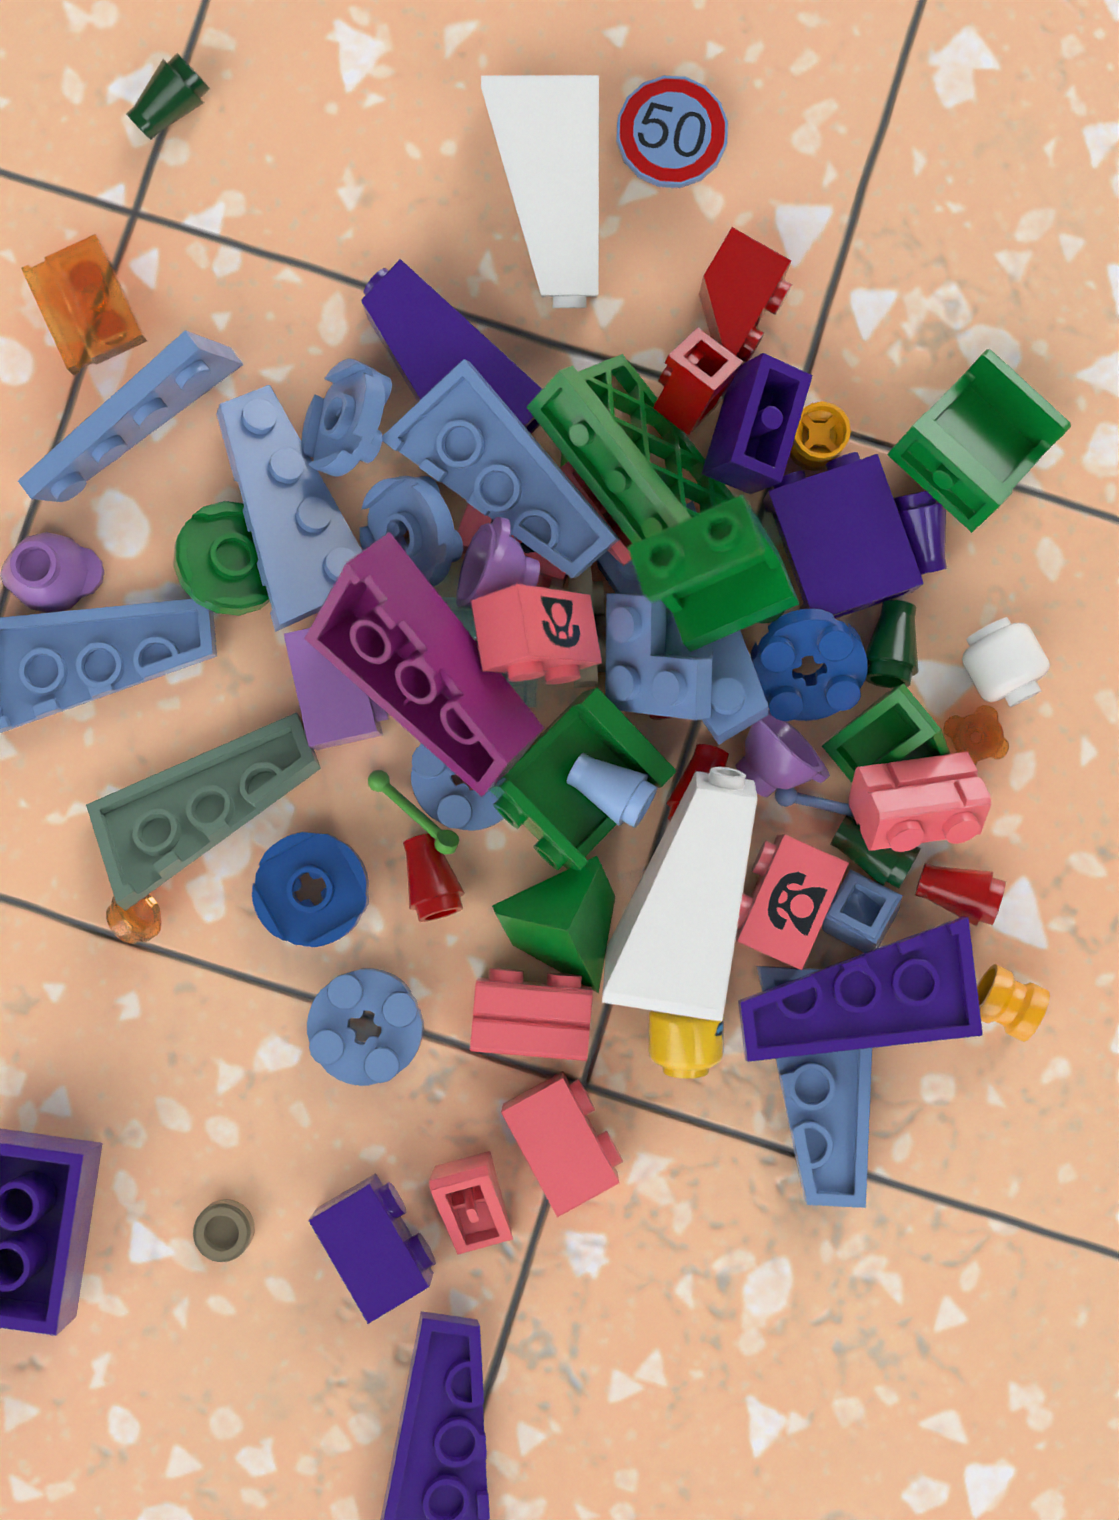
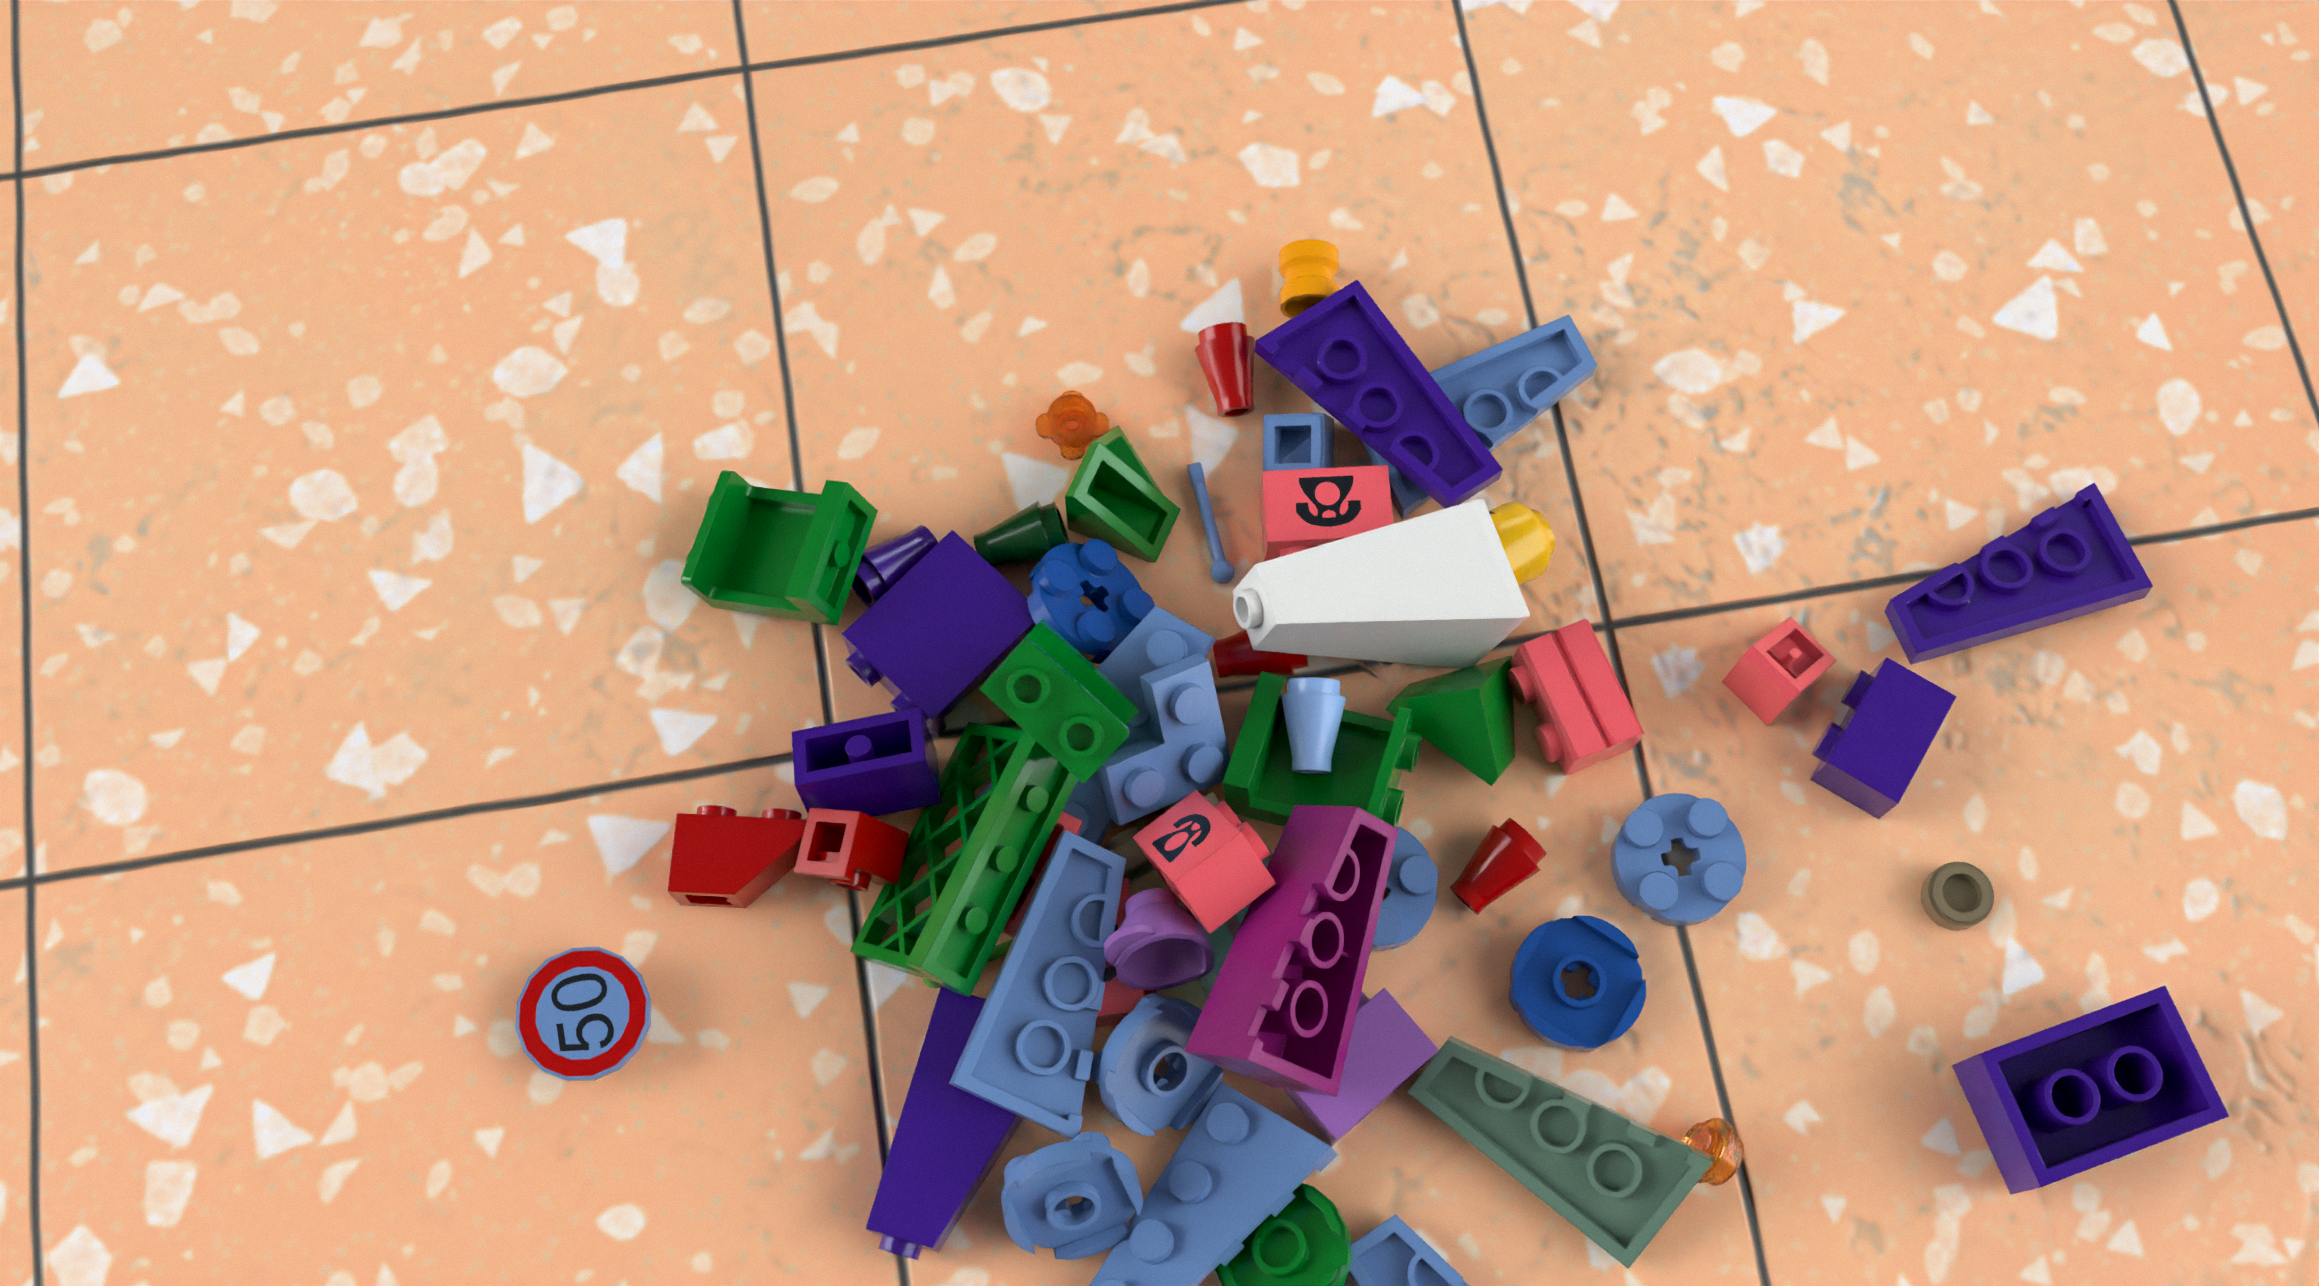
camera: 120 degrees left, 15 degrees down
bright green hinge [368,770,459,854] -> none
white slope [481,75,599,308] -> none
coral brick [501,1071,623,1217] -> none
medium lavender piece [735,711,830,798] -> none
light orange wheel [789,401,851,471] -> none
dark green cone [830,815,921,889] -> none
coral brick [848,752,991,852] -> none
white head [962,617,1050,707] -> none

